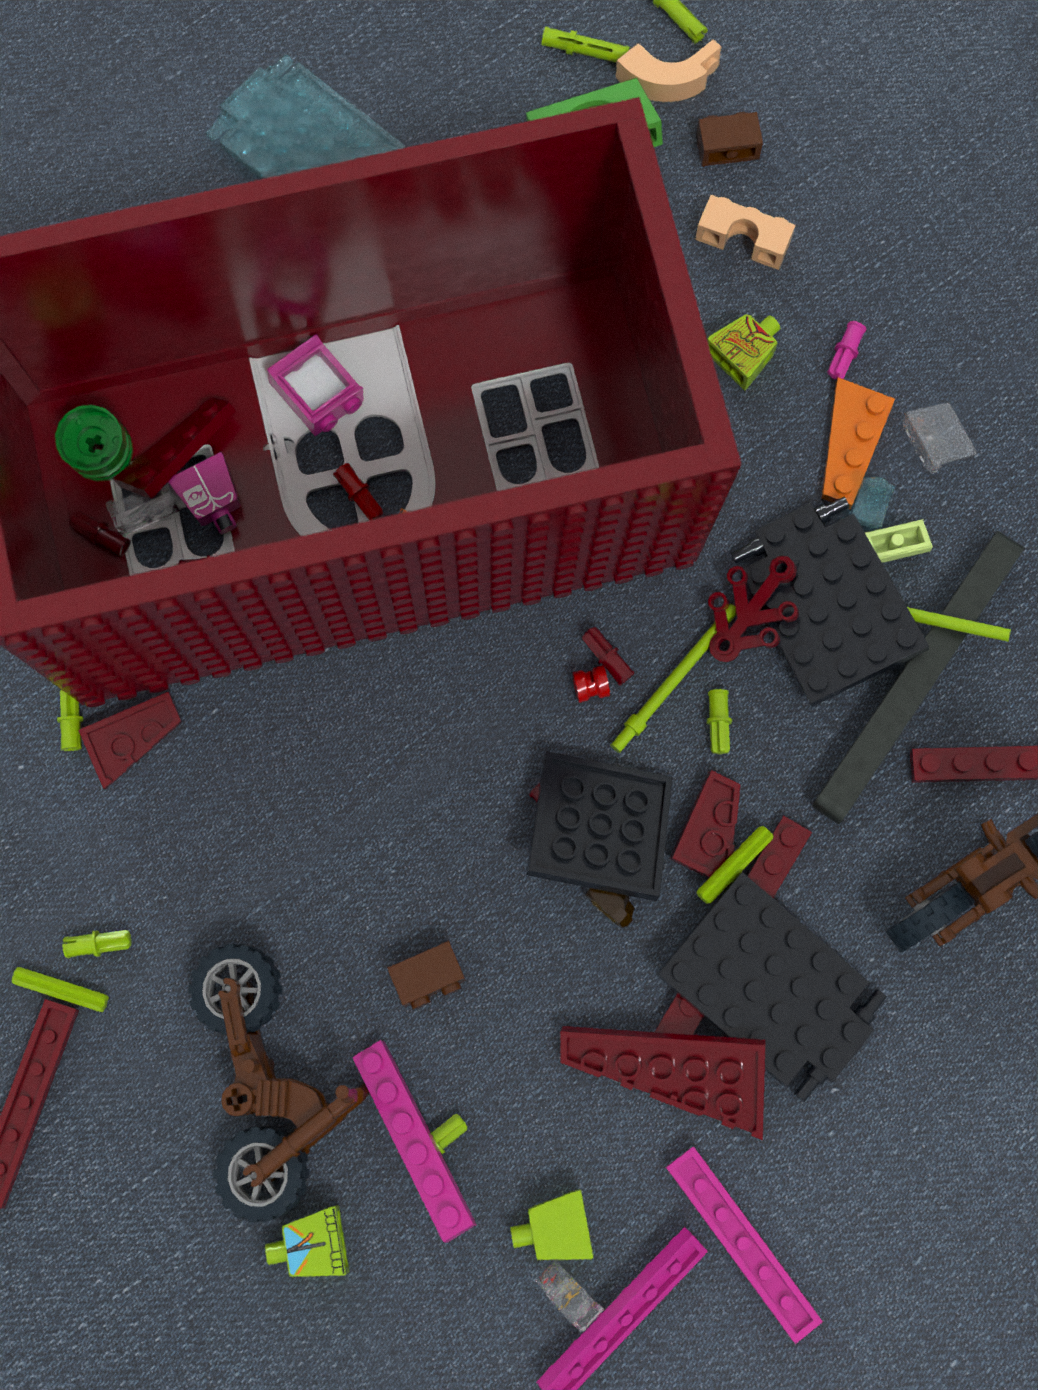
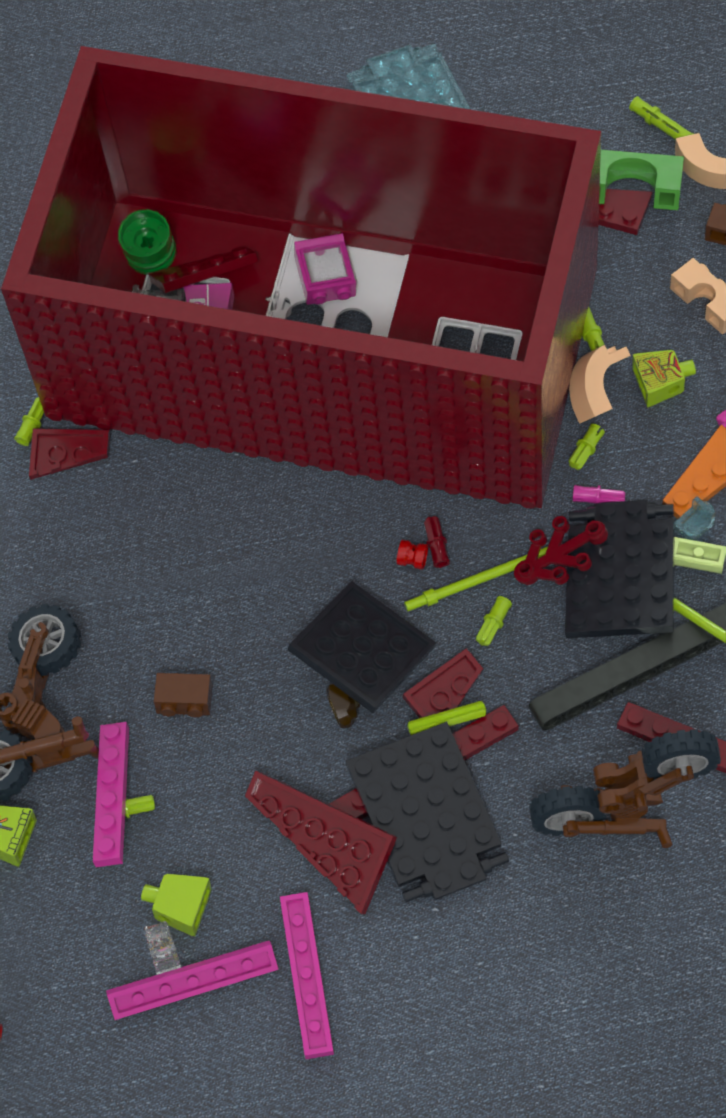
camera: 30 degrees right, 15 degrees down
none -> dark pink axle [573,485,625,503]

